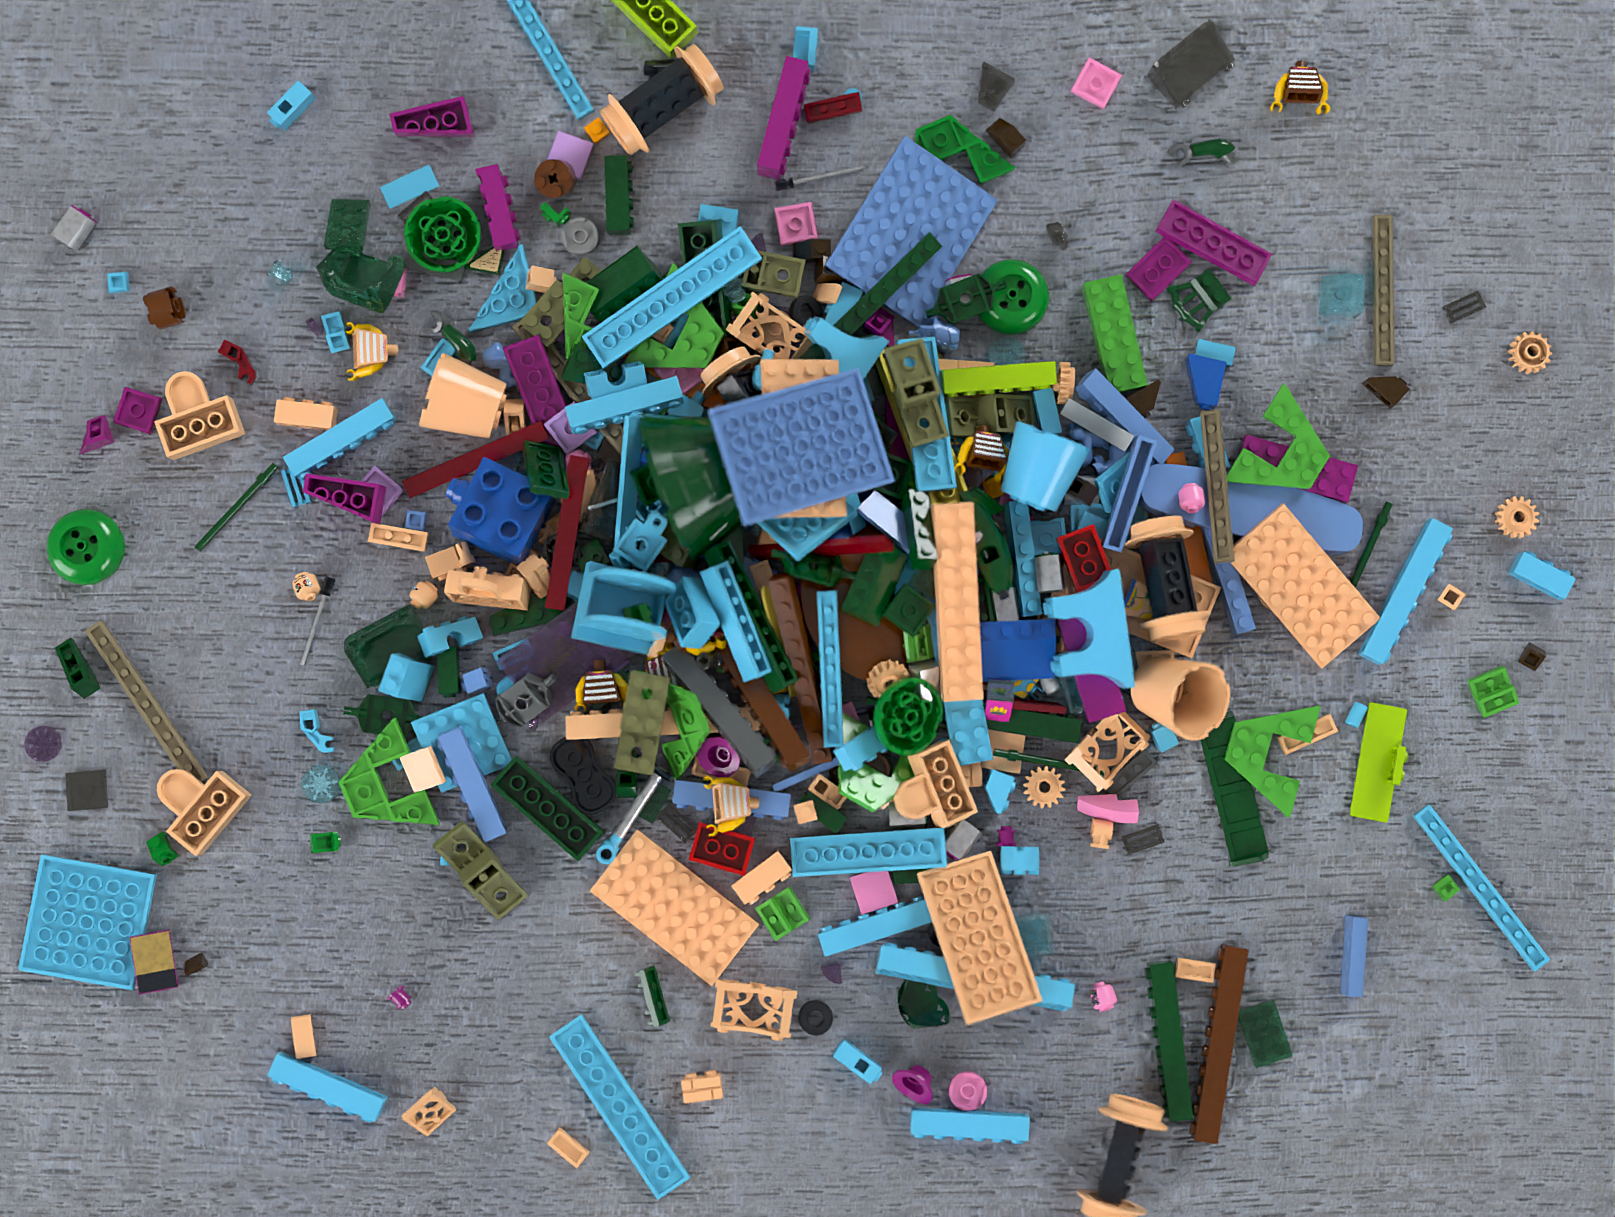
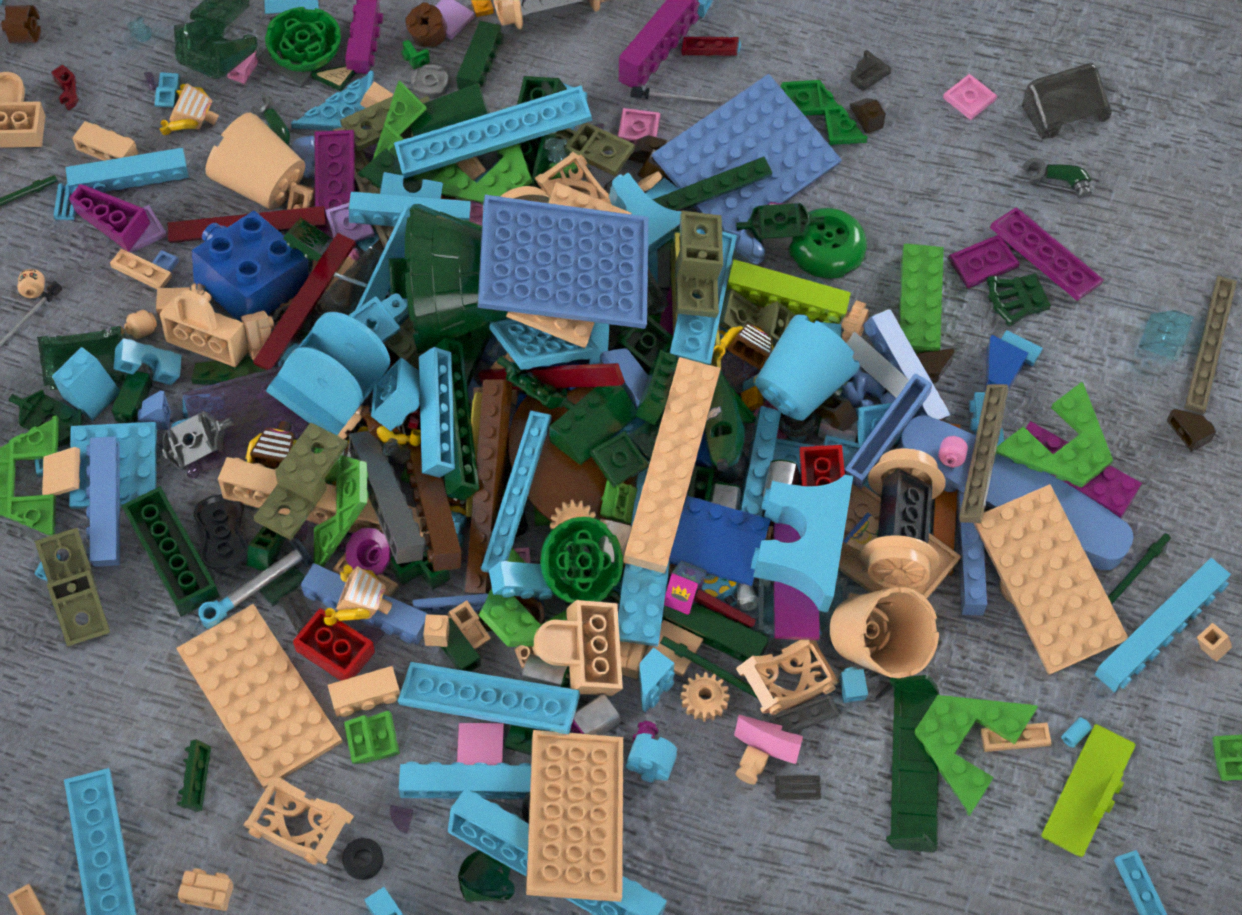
camera: 15 degrees right, 25 degrees down
clear light blue brick [1014,912,1053,956] -> none
clear smoke piece [1046,222,1068,251] -> none
torso [1270,60,1330,115] -> none

